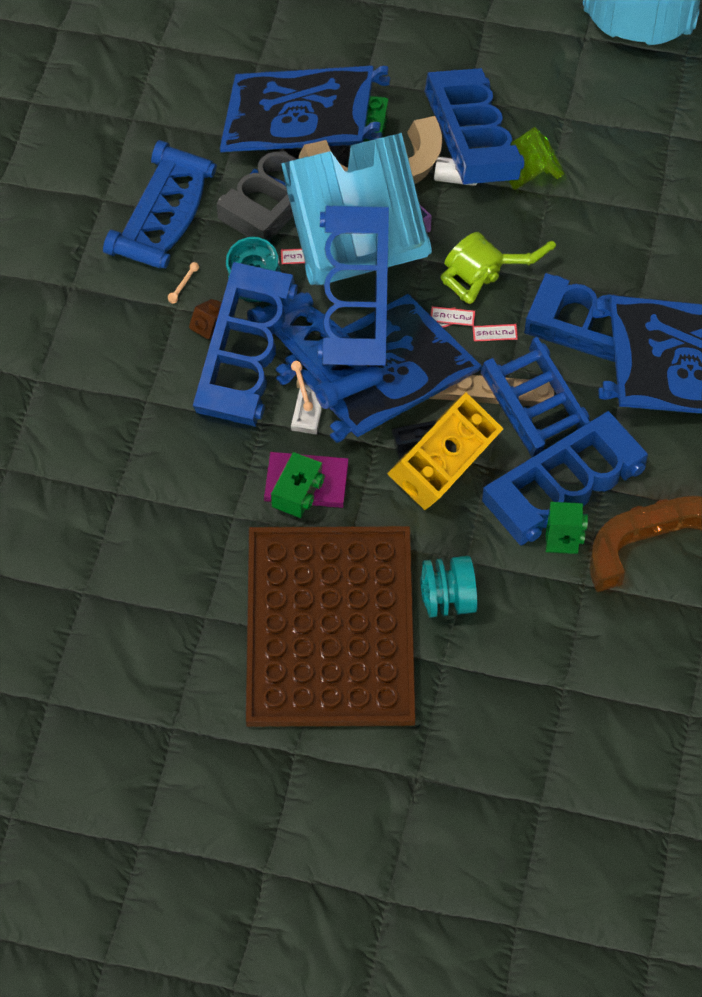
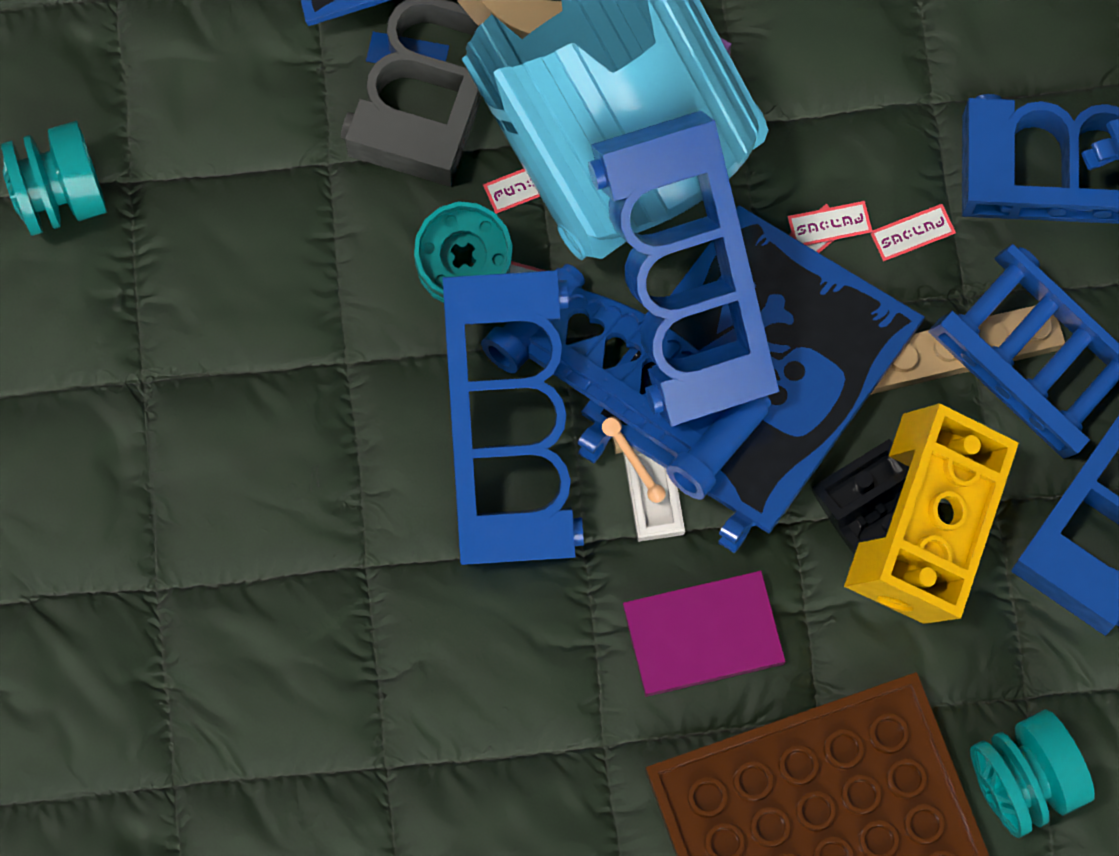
camera: 20 degrees left, 15 degrees up
blue piece [103,140,217,269] -> none
light nougat hinge [168,262,199,304] -> none
reddish brown bracket [189,299,222,339] -> none
green brick [271,452,325,518] -> none
lime piece [440,232,556,304] -> none
none -> teal wheel [1,120,108,236]

